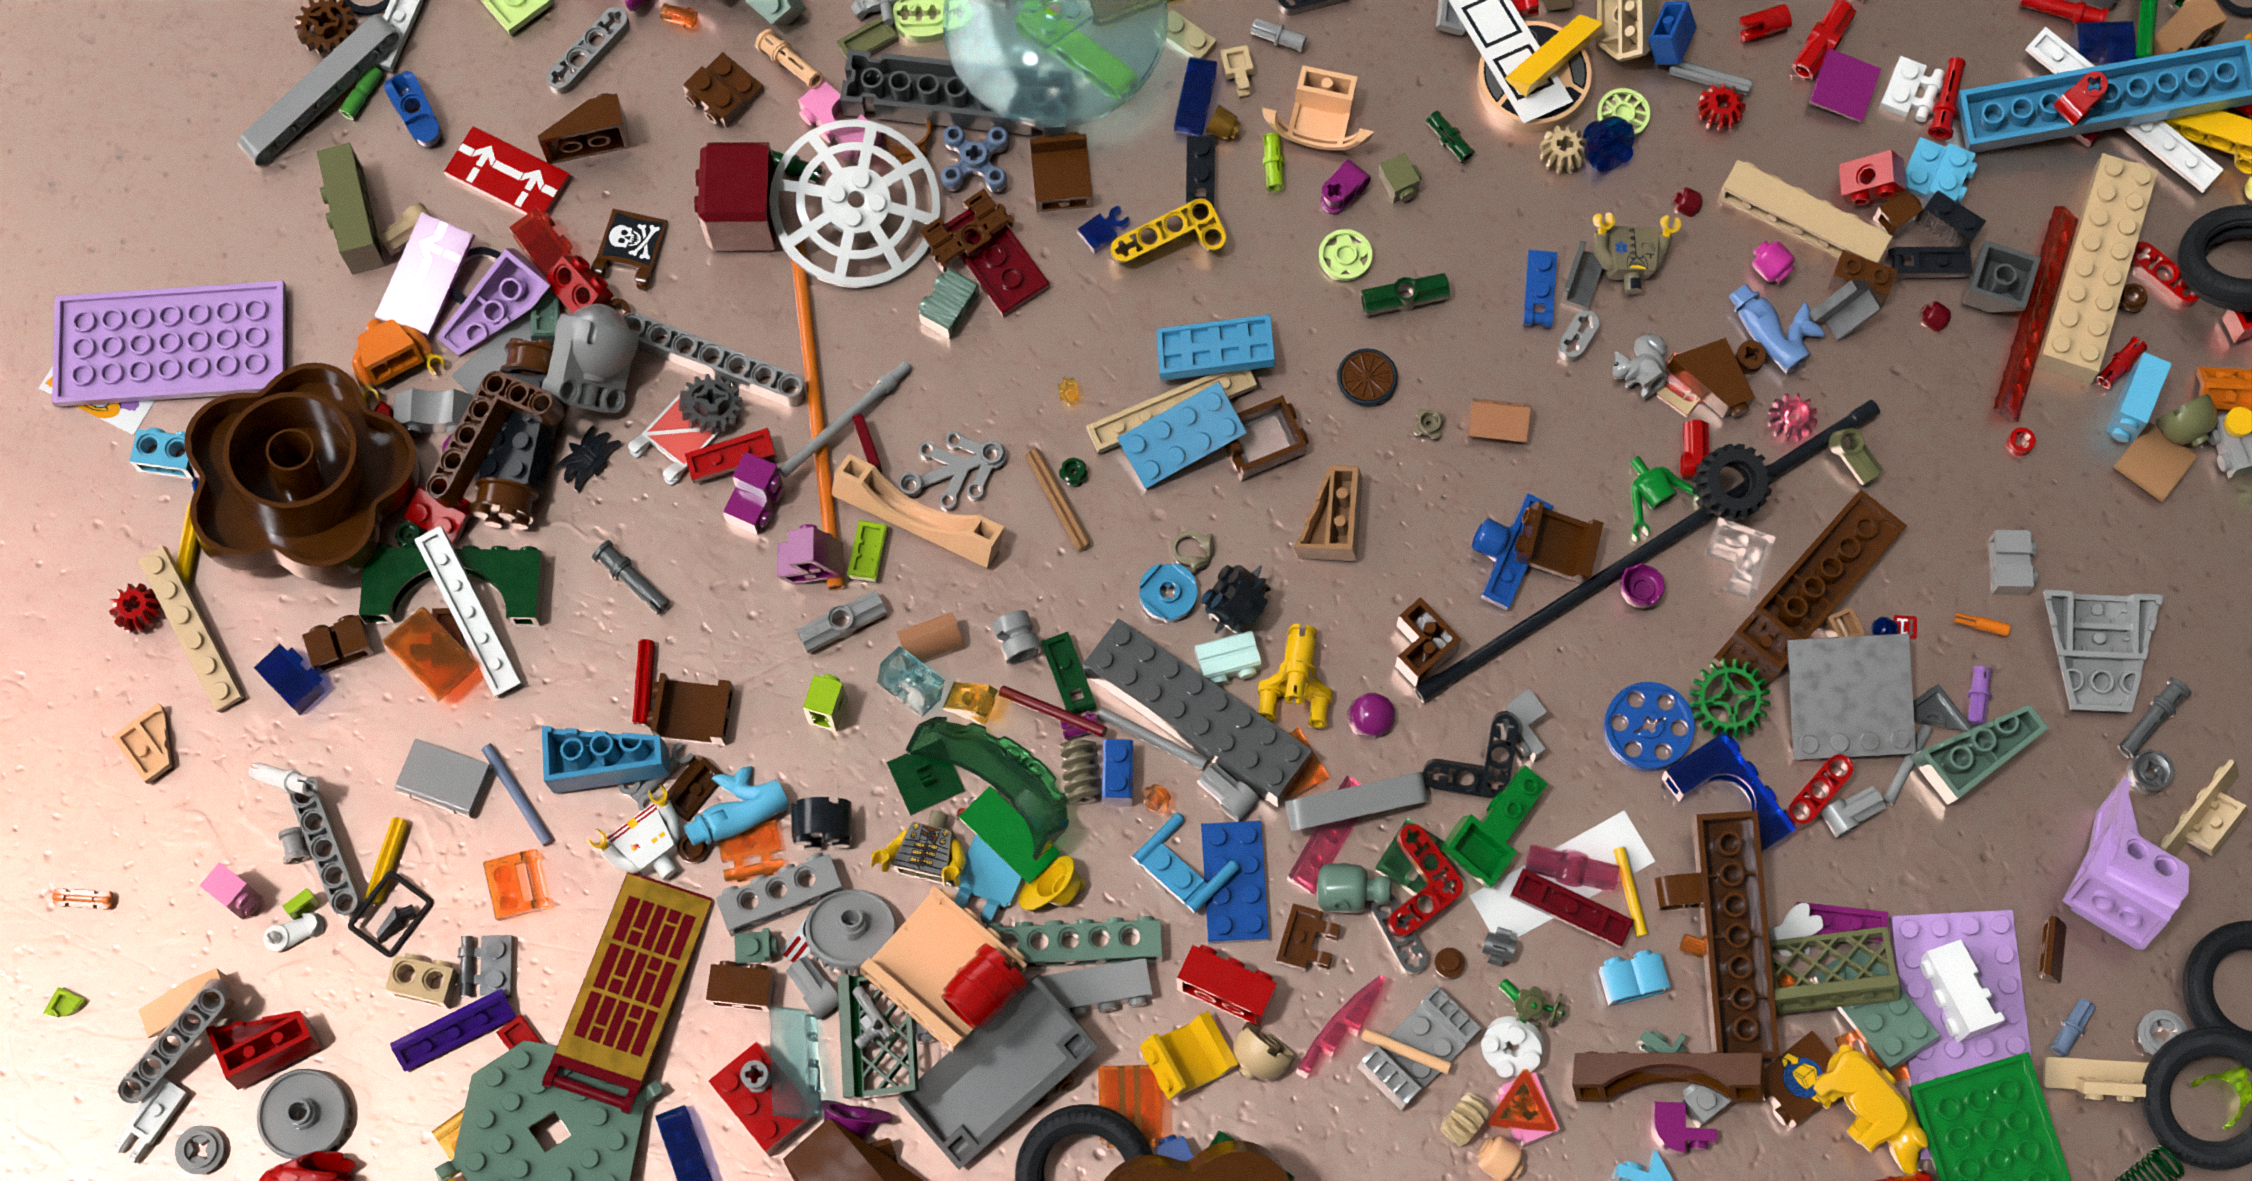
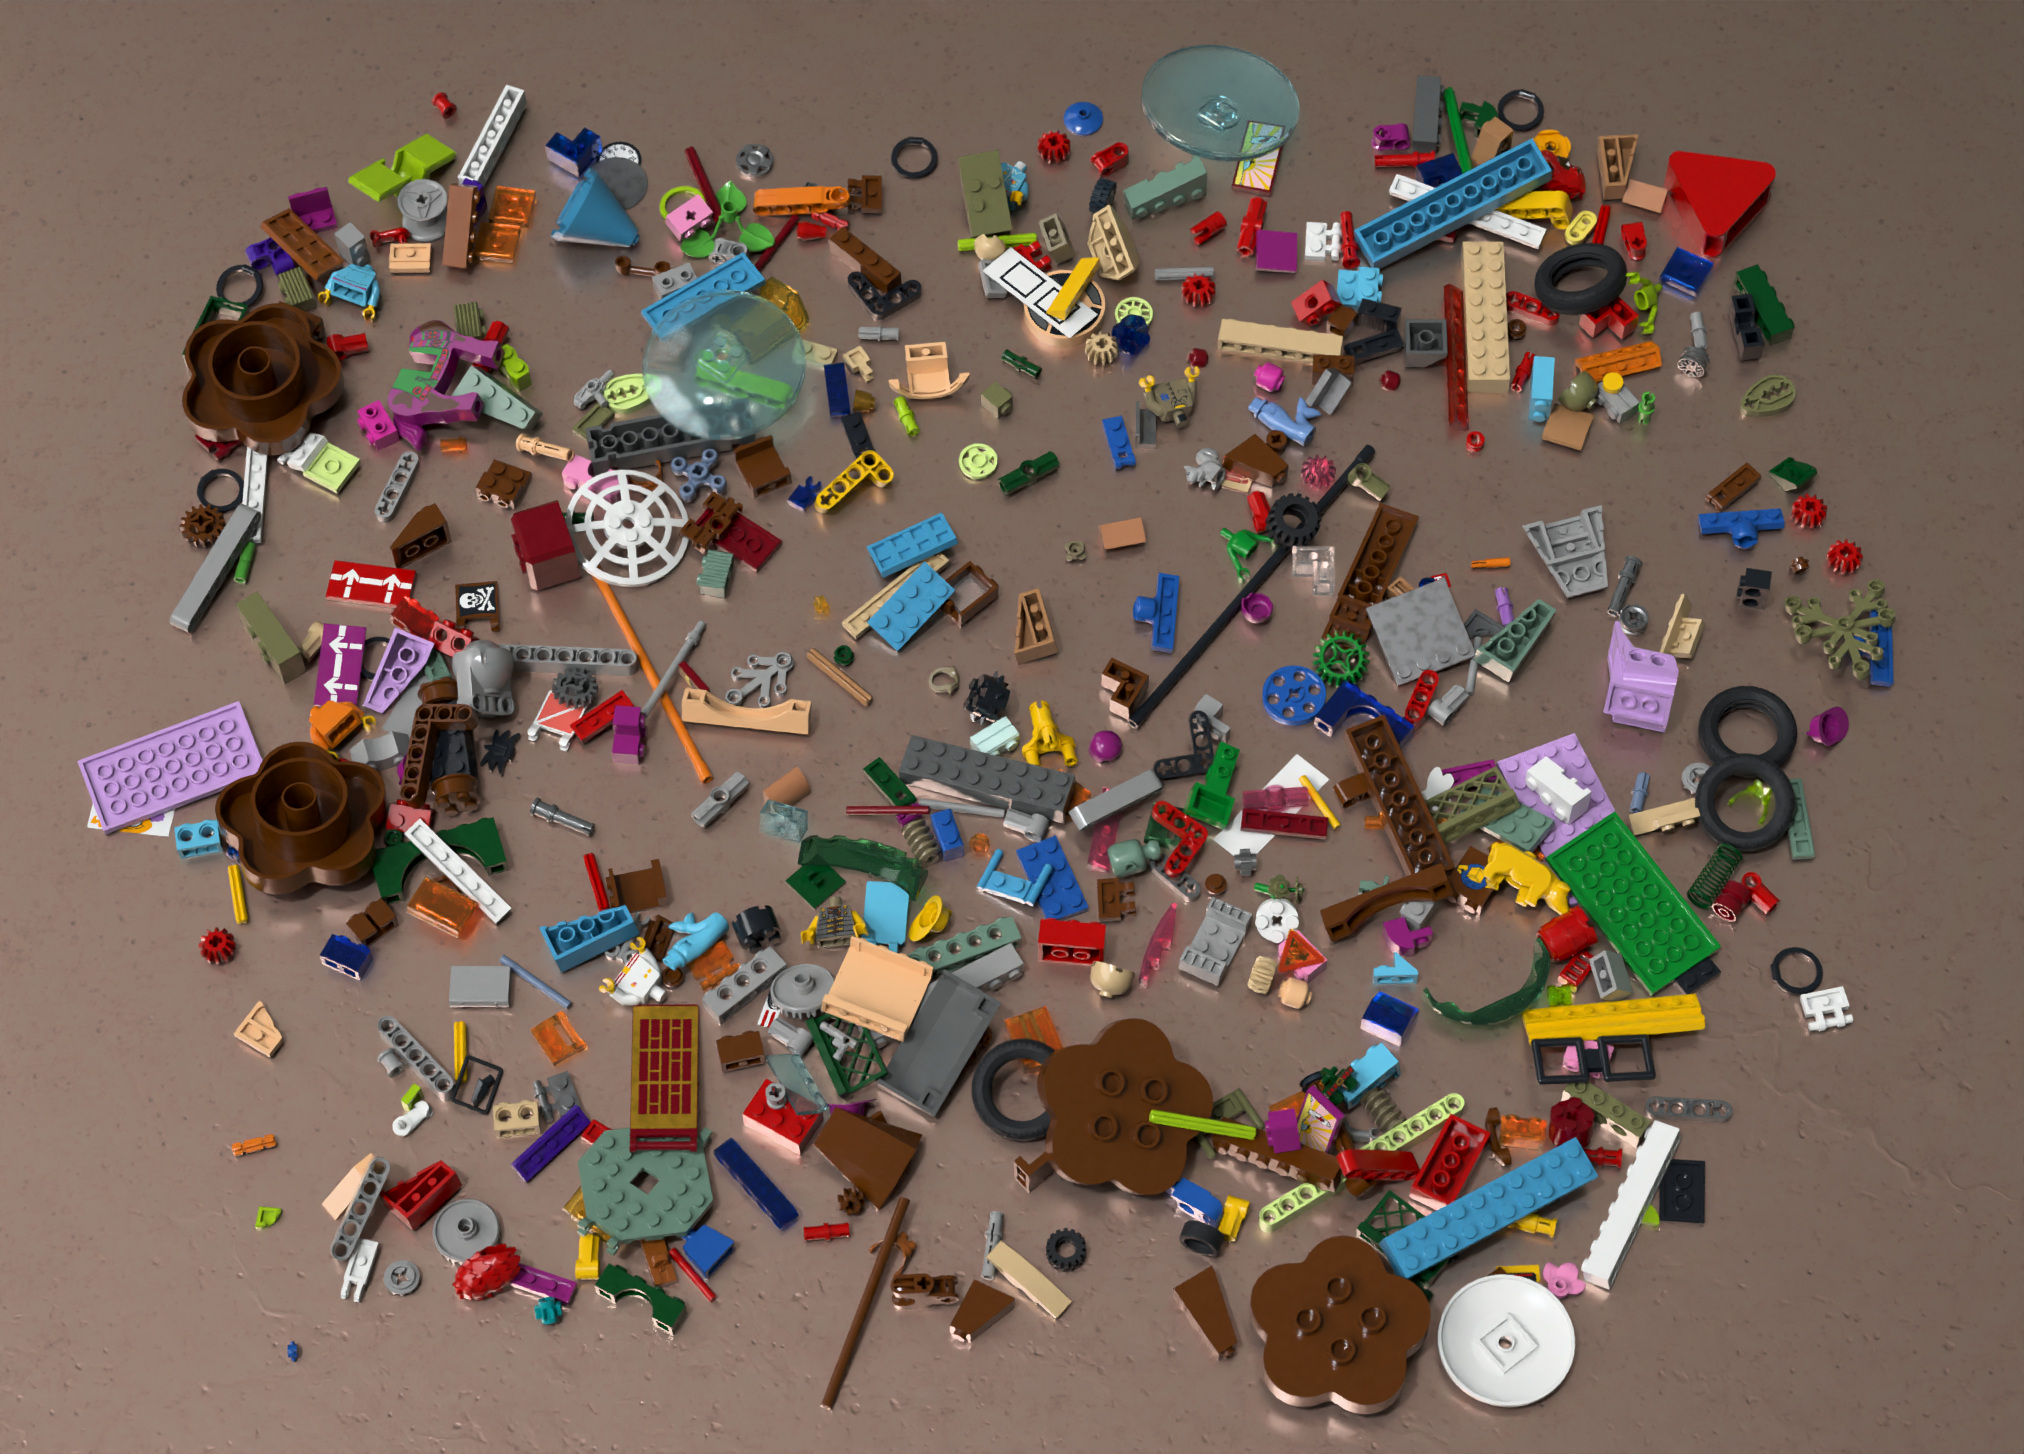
camera: 20 degrees left, 10 degrees down
tan plate [137,546,245,712] -> none
bright pink brick [199,862,262,920] -> none
white pin [249,762,319,796] -> none
blue piece [384,71,442,147] -> none
sand green bracket [734,928,778,966] -> none
brick [777,524,843,585] -> none
lime brick [803,674,848,732] -> none
lime plate [847,520,888,582] -> none
red piece [941,943,1028,1031] -> none
clear yellow slope [943,682,998,725] -> none
green piece [957,786,1061,884] -> none
light grey wheel [992,610,1042,664] -> none
dark azure plate [1139,563,1198,623] -> none
yellow panel [1139,1011,1238,1100] -> none
magenta piece [1320,159,1371,215] -> none
reddish brown wheel [1337,348,1398,406] -> none
light nougat bar [1361,1028,1451,1074] -> none
reddish brown panel [1515,501,1604,583] -> none
light grey beam [1558,310,1599,362] -> none
medium azure brick [1598,950,1671,1006] -> none
blue brick [1647,1,1697,65] -> none
light grey brick [1989,530,2038,595] -> none
reddish brown slope [2038,915,2066,984] -> none
red piece [2053,71,2108,127] -> none

